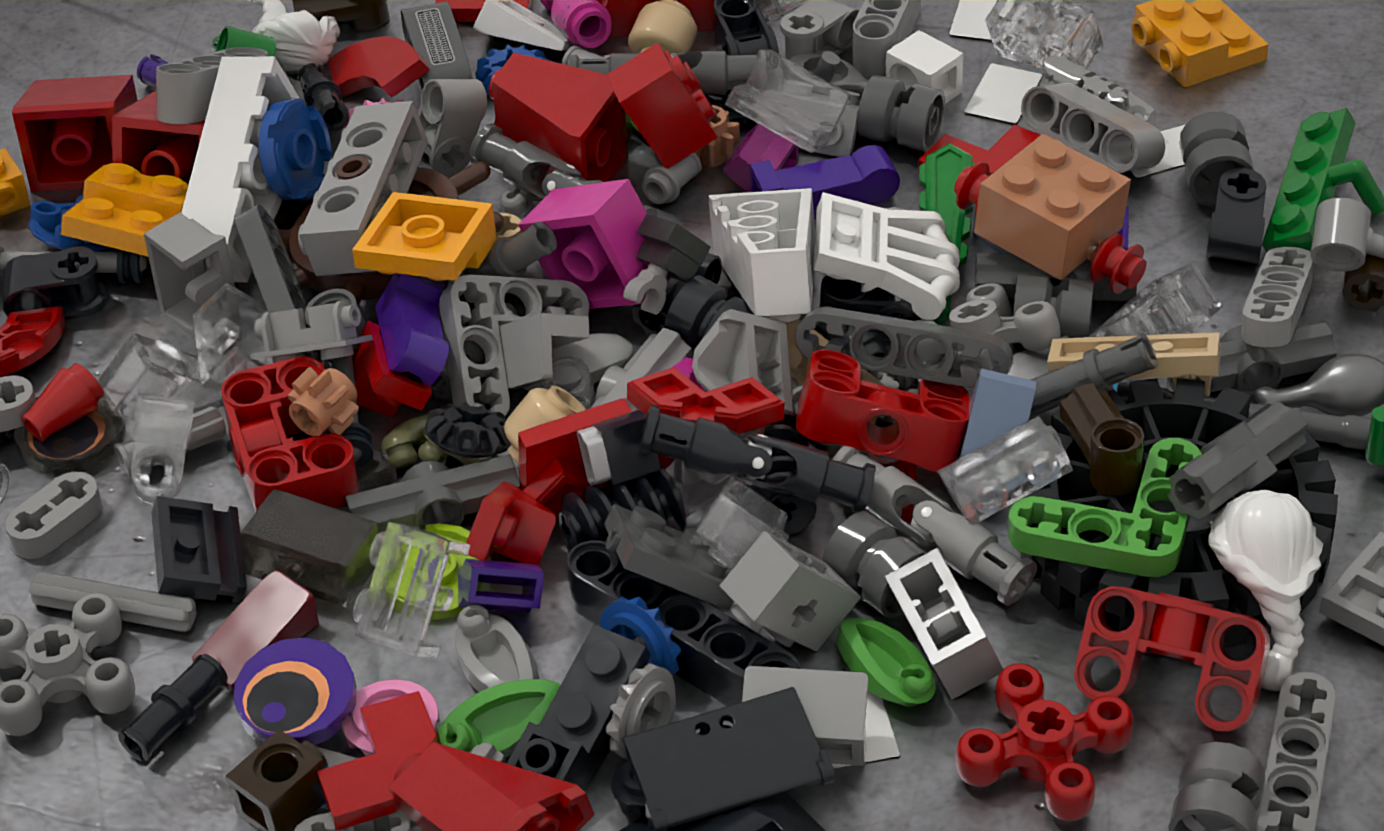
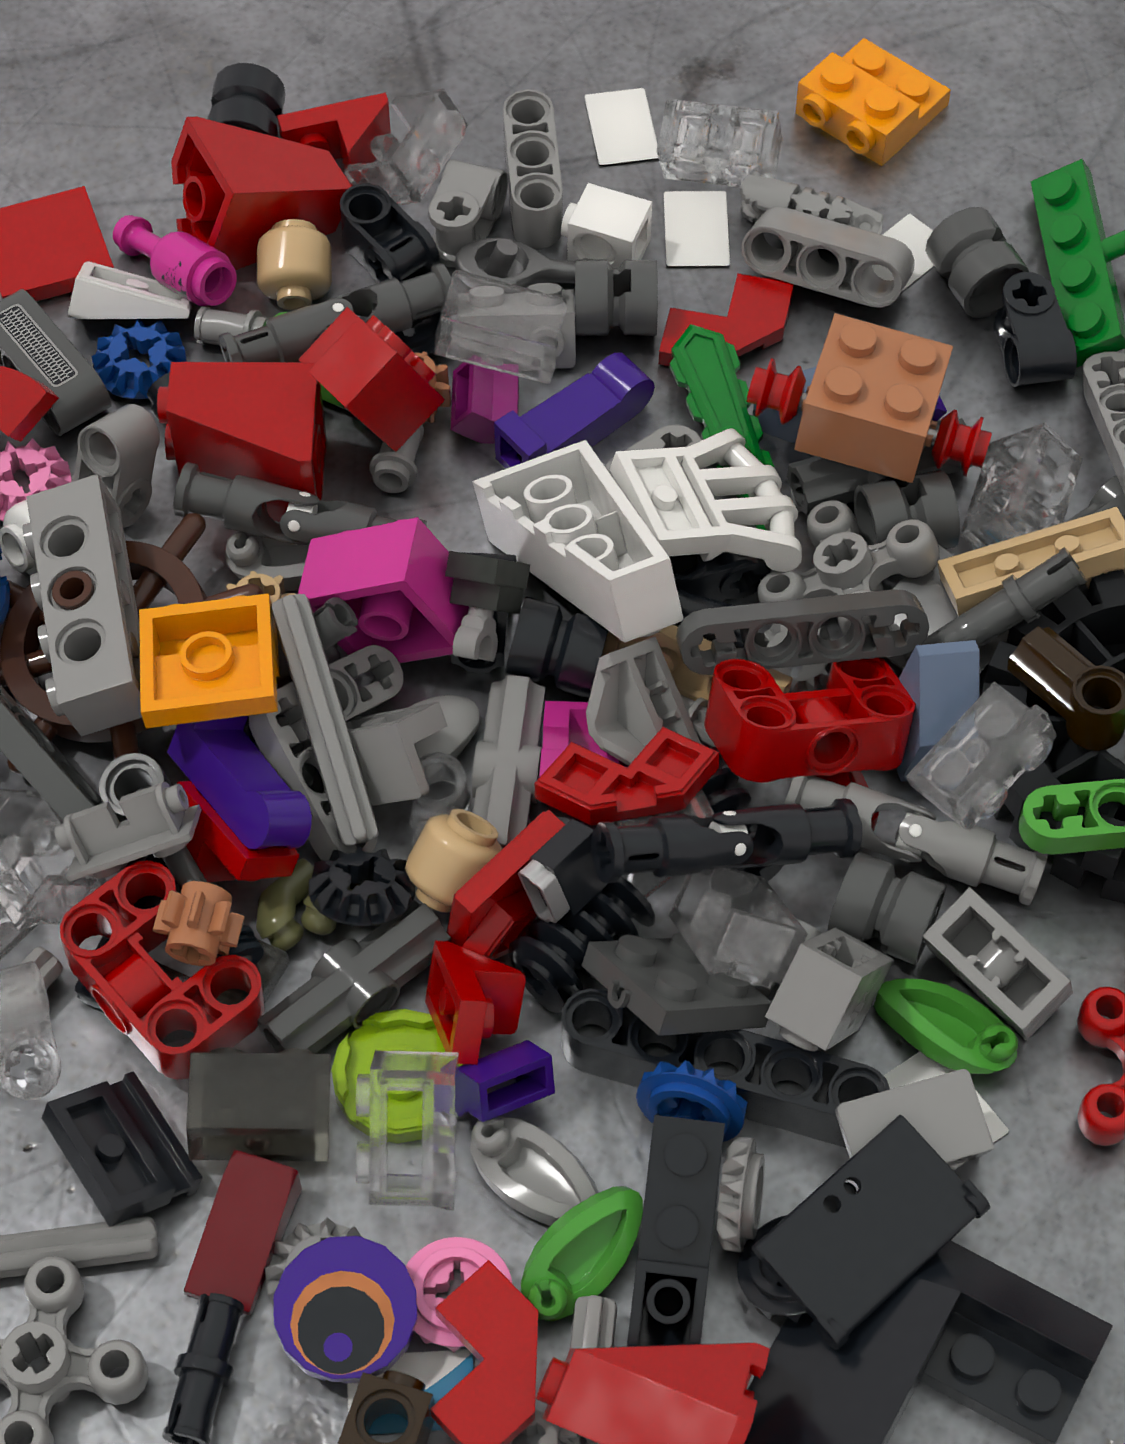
camera: 25 degrees left, 15 degrees up
none -> light grey axle [271,594,379,846]

